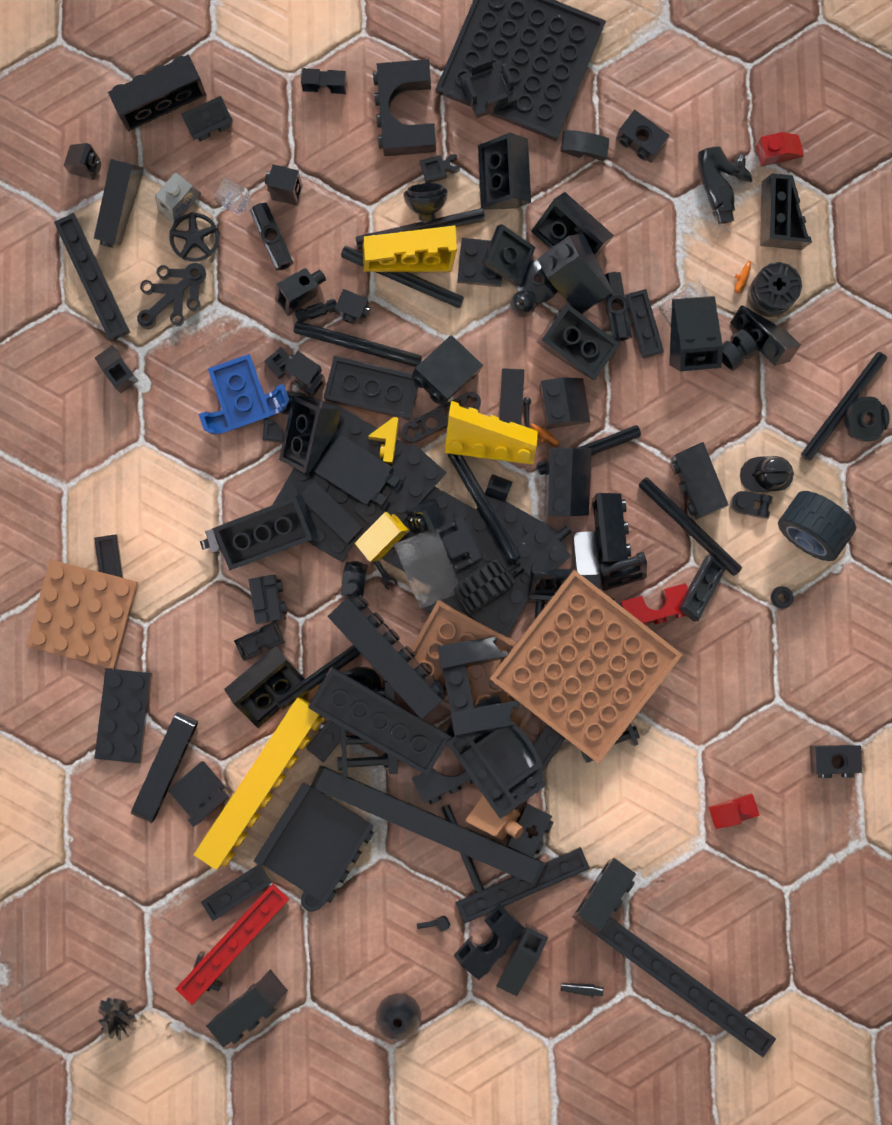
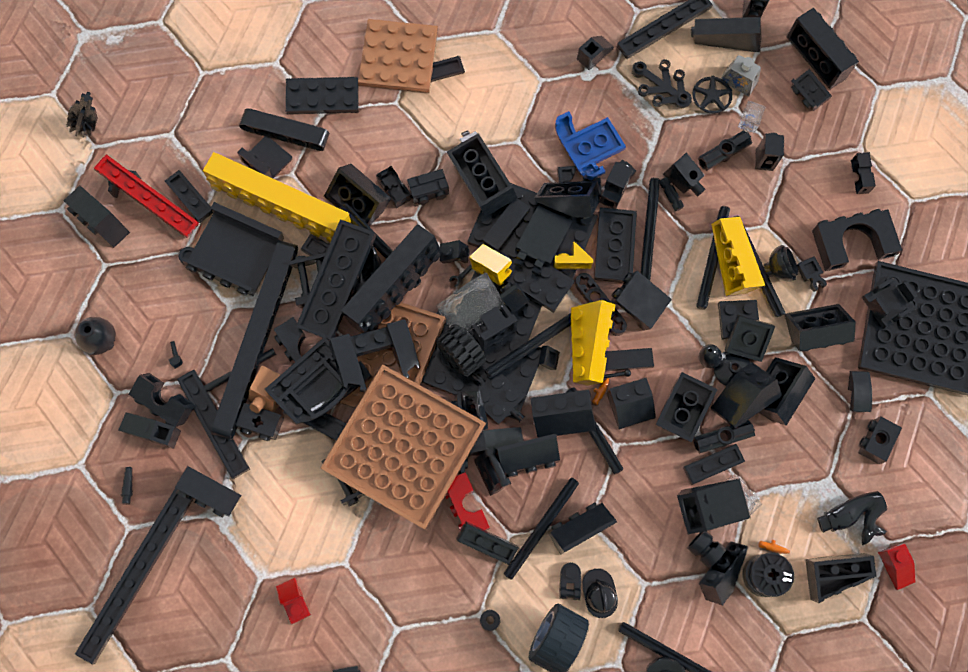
camera: 80 degrees right, 10 degrees down
black brick [335,289,371,324] -> none

